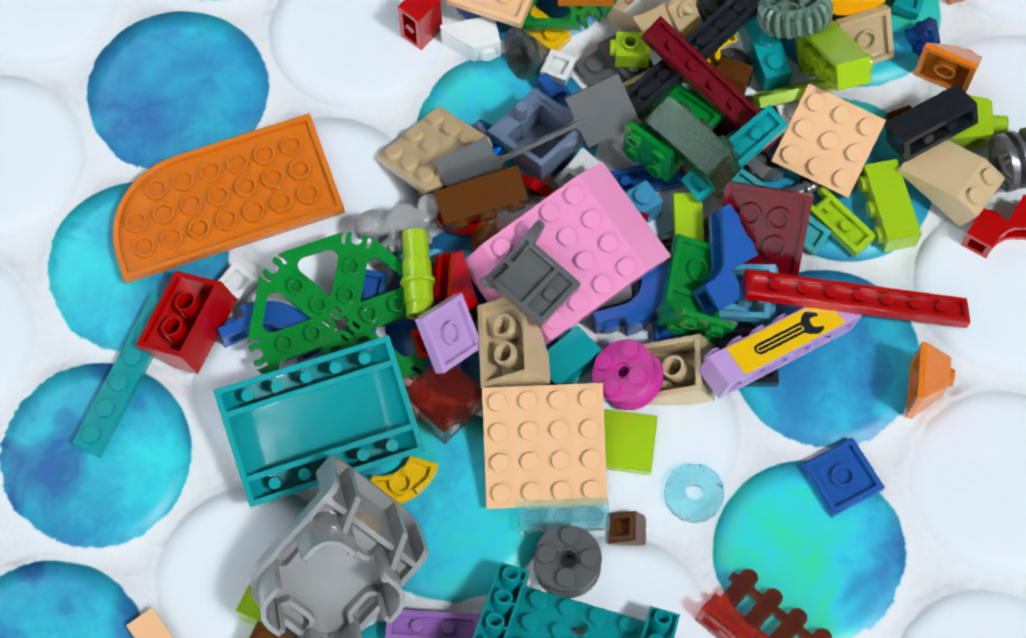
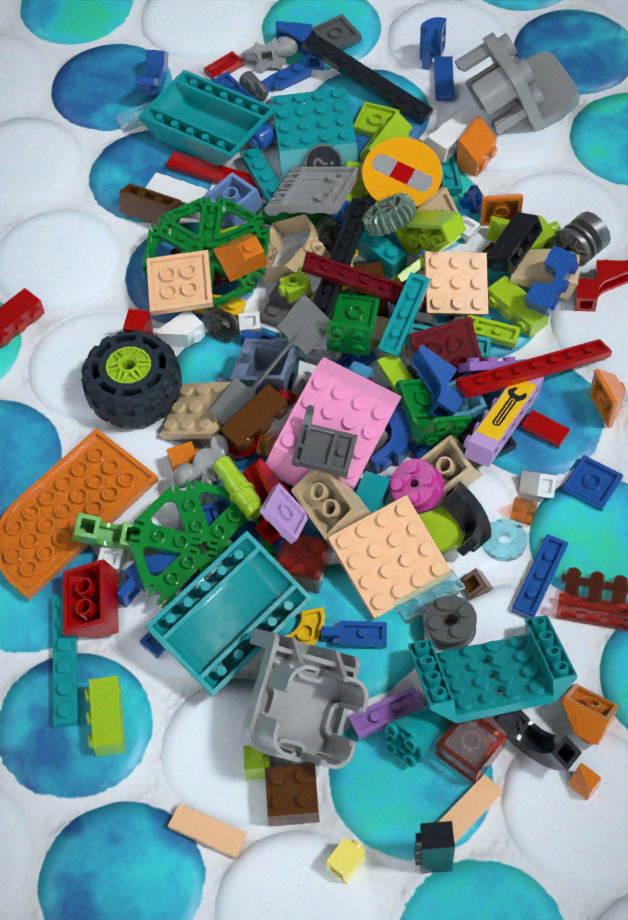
camera: 25 degrees left, 10 degrees down
clear green brick [645,95,742,194] -> none
none -> bright green arch [71,513,140,552]
none -> black wheel [81,330,182,429]
none -> lime brick [85,676,126,757]
none -> orange brick [166,441,199,473]
none -> blue hinge [321,621,387,648]
none -> black arch [440,481,491,556]
none -> medium lavender plate [458,357,523,373]
none -> white plate [460,215,481,242]
none -> lime slope [487,216,510,242]
none -> clear orange tile [510,496,538,526]
none -> blue tile [511,534,569,619]
none -> white panel [519,470,557,498]
none -> red tile [521,409,570,449]
none -> blue arch [525,245,579,317]

